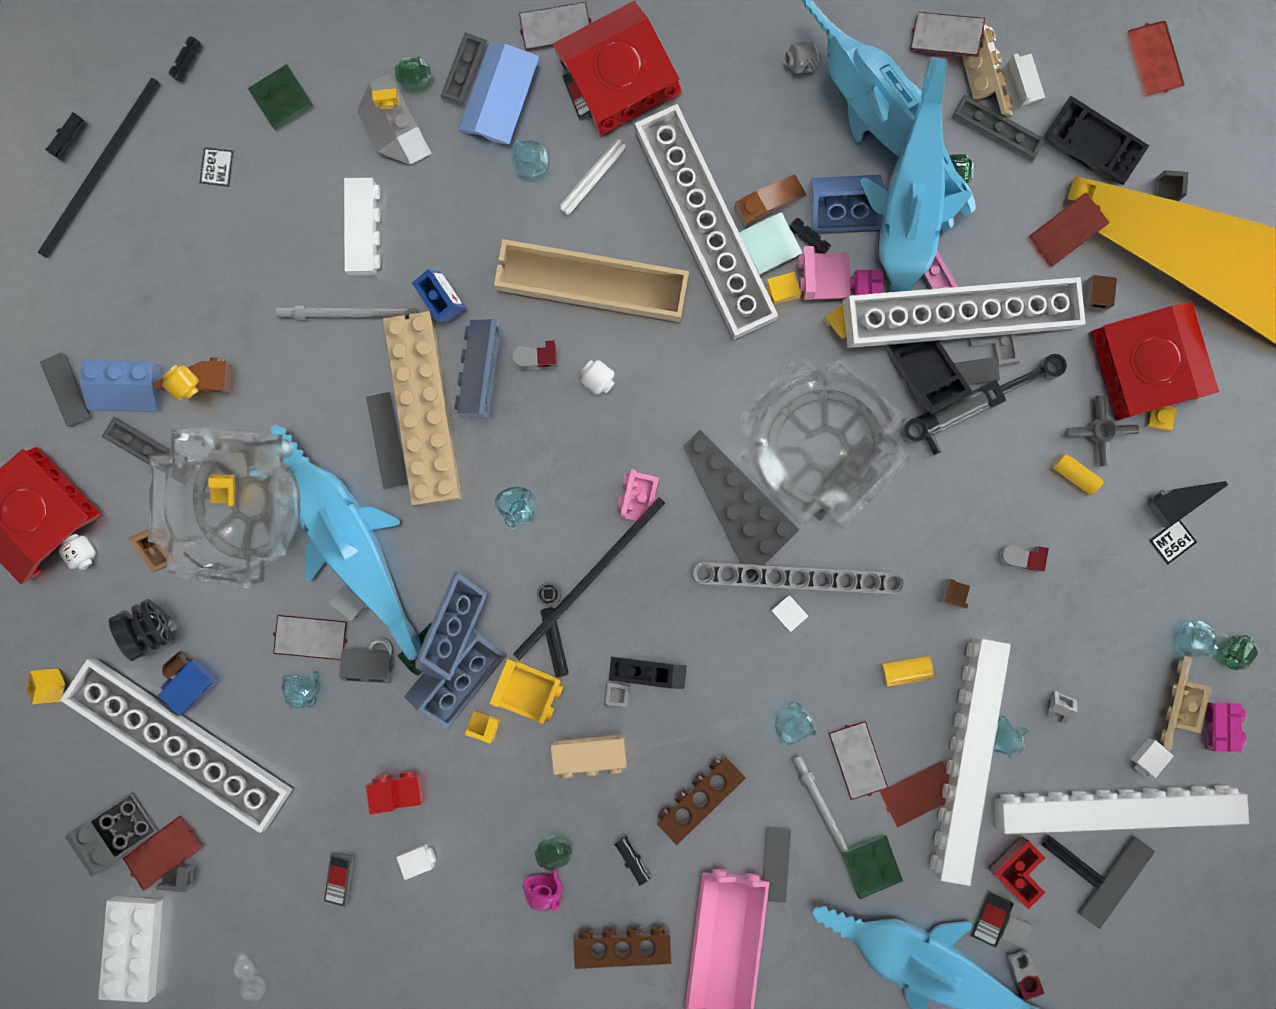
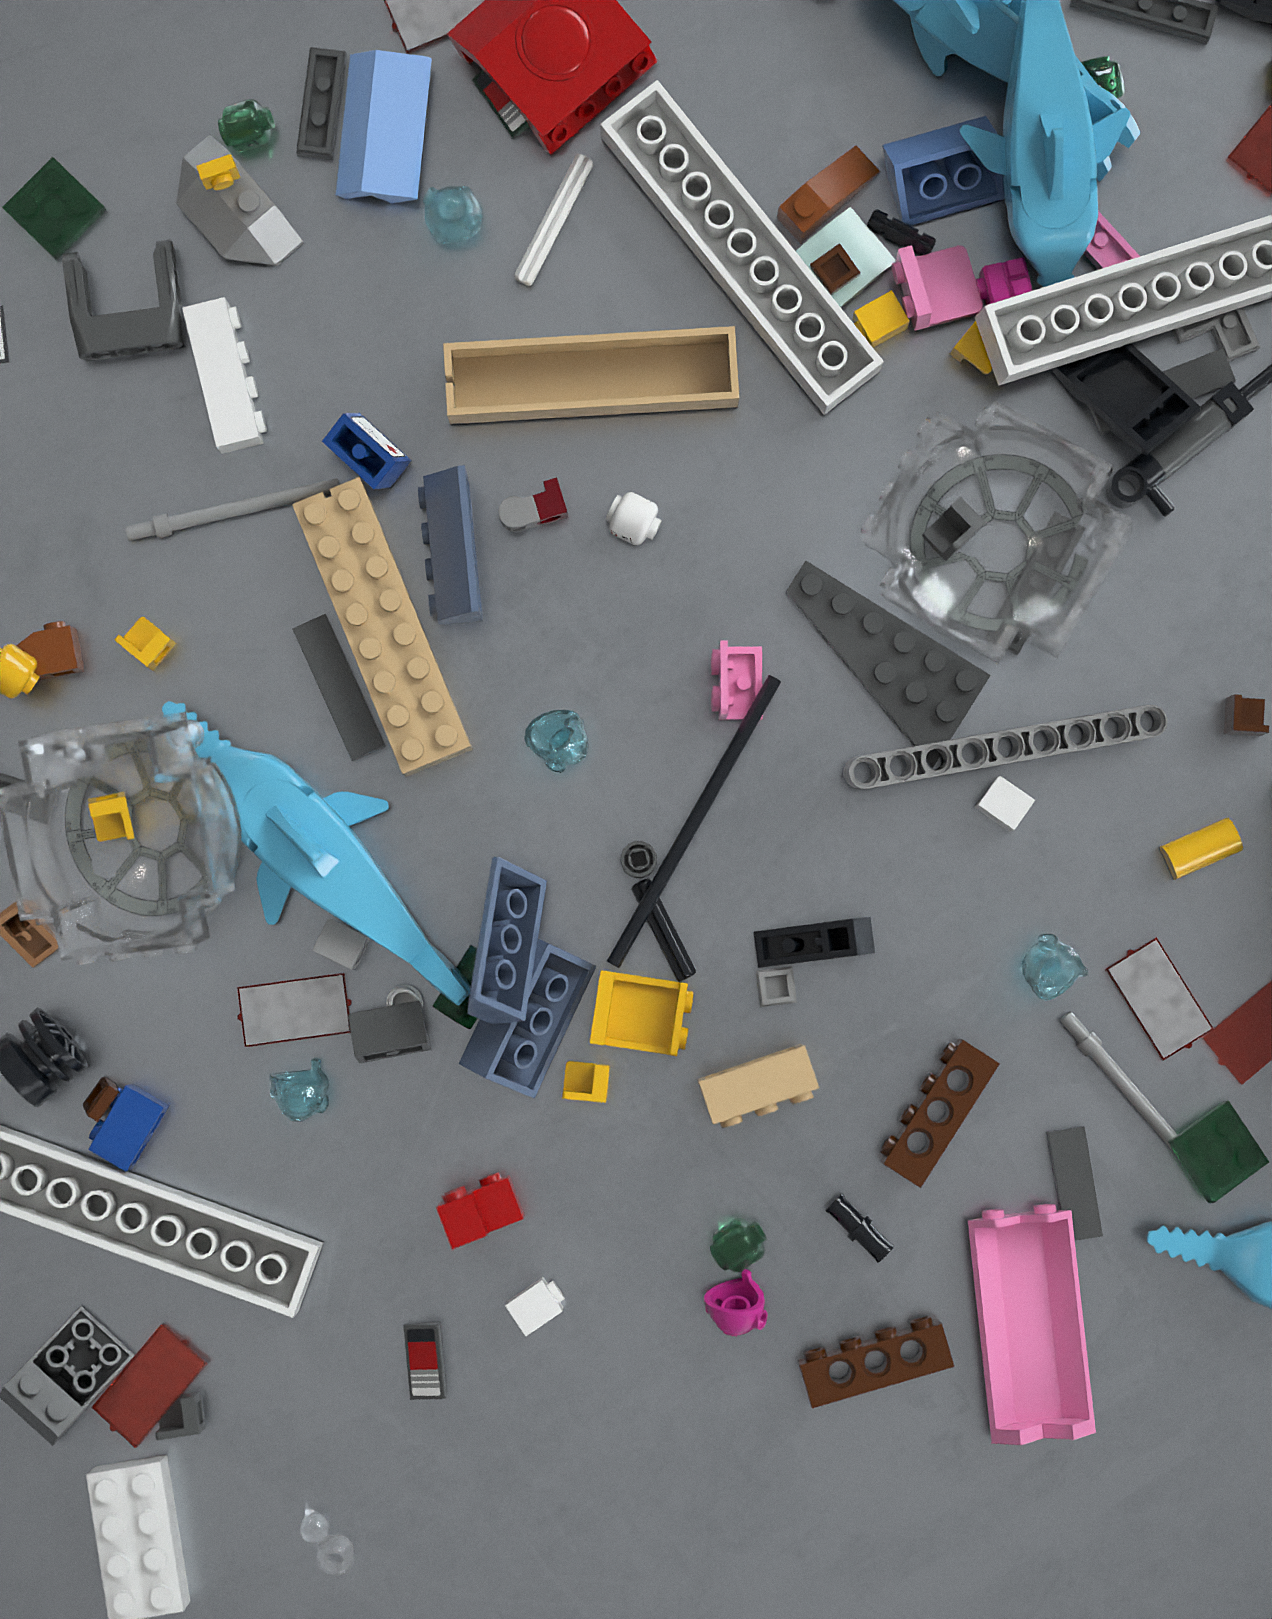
camera: 15 degrees left, 0 degrees up
none -> dark grey connector [62,239,183,360]
none -> yellow panel [114,616,176,671]
none -> reddish brown tile [810,243,861,296]
none -> dark grey panel [922,496,986,561]

